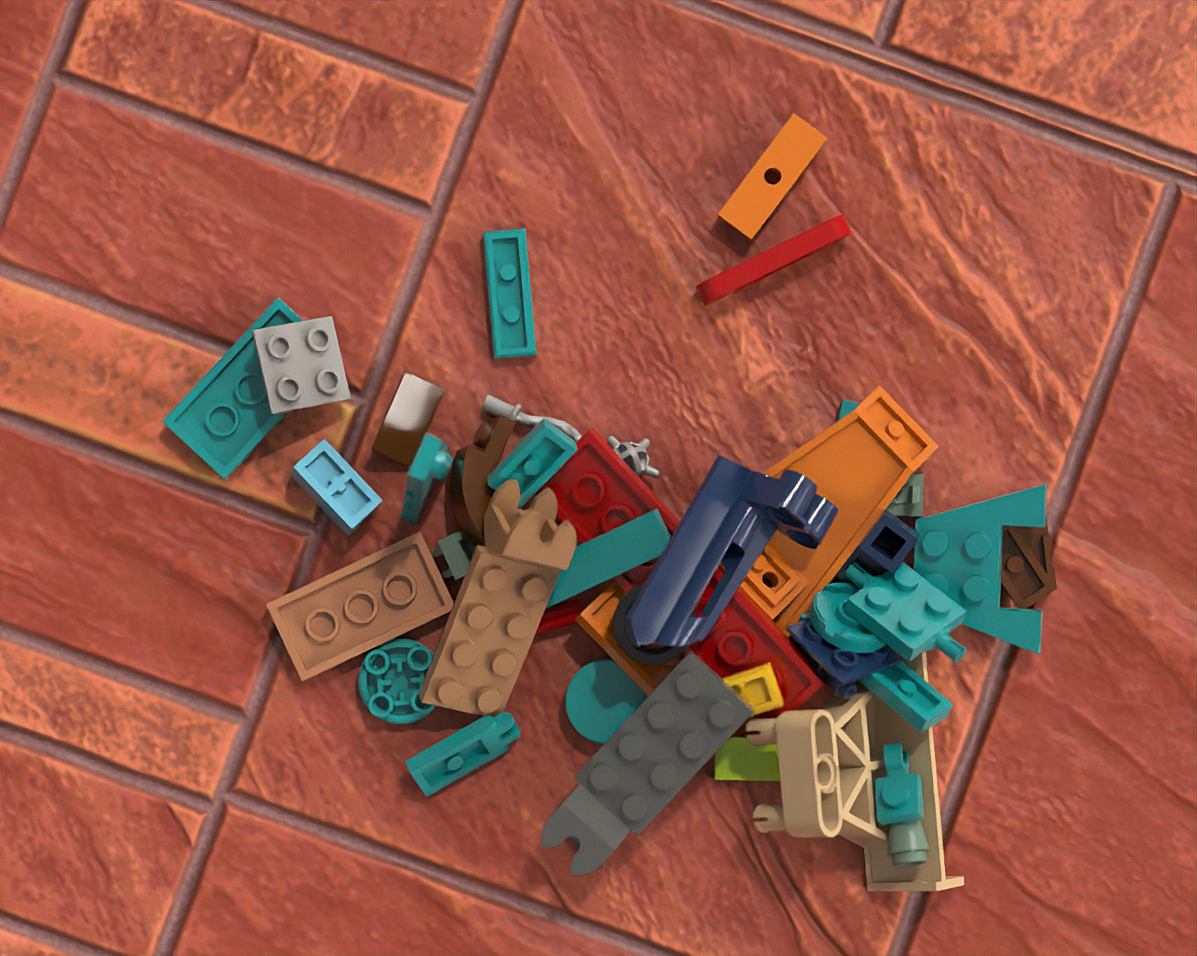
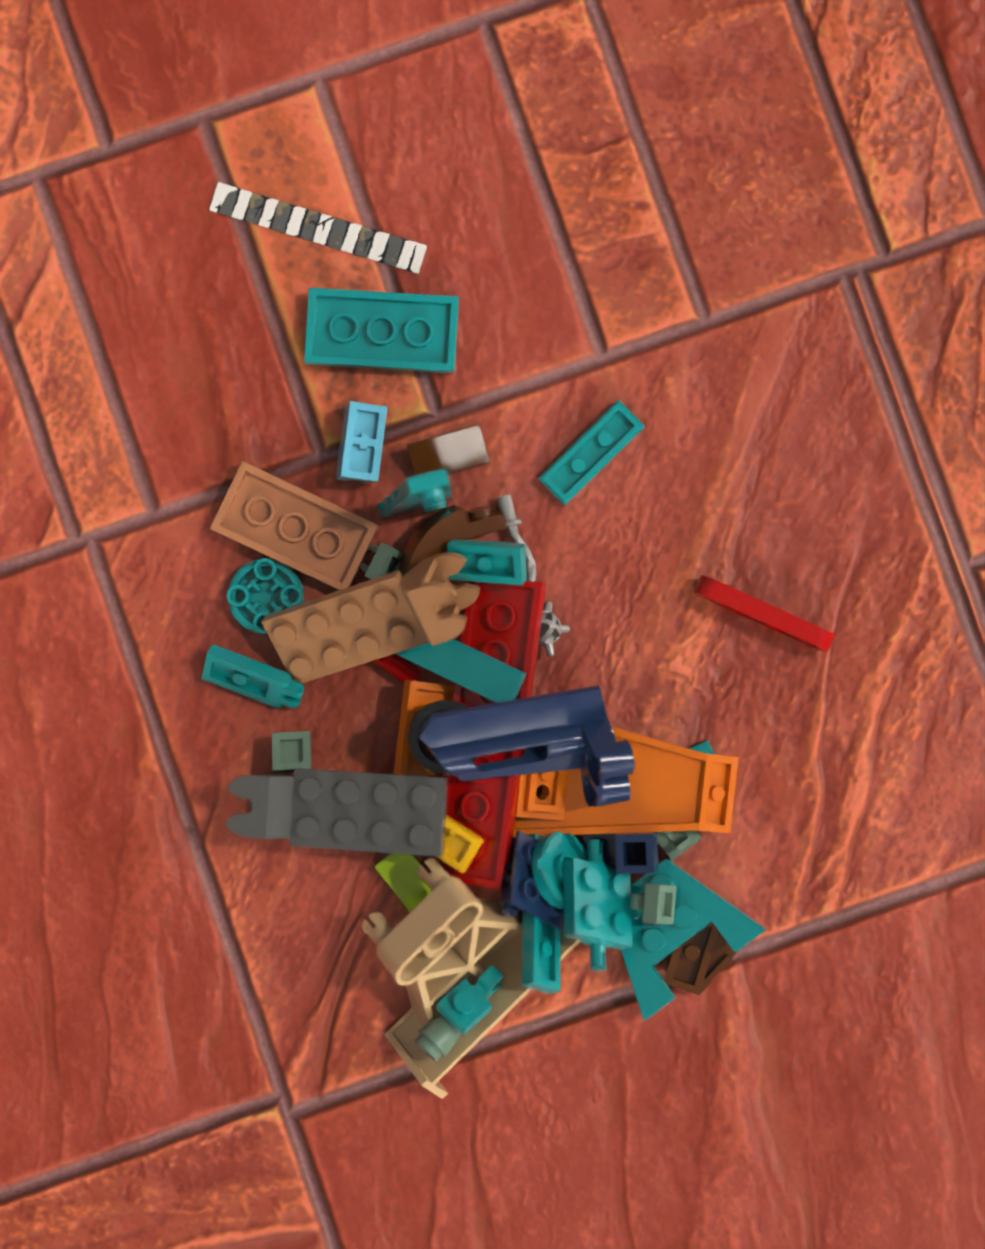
camera: 50 degrees right, 0 degrees up
light grey hinge [252,316,351,415] -> none
teal tile [566,659,648,744] -> none
orange tile [717,113,827,241] -> none
none -> sticker [209,182,427,274]
none -> sand green tile [272,731,312,773]
none -> sand green tile [629,883,677,924]

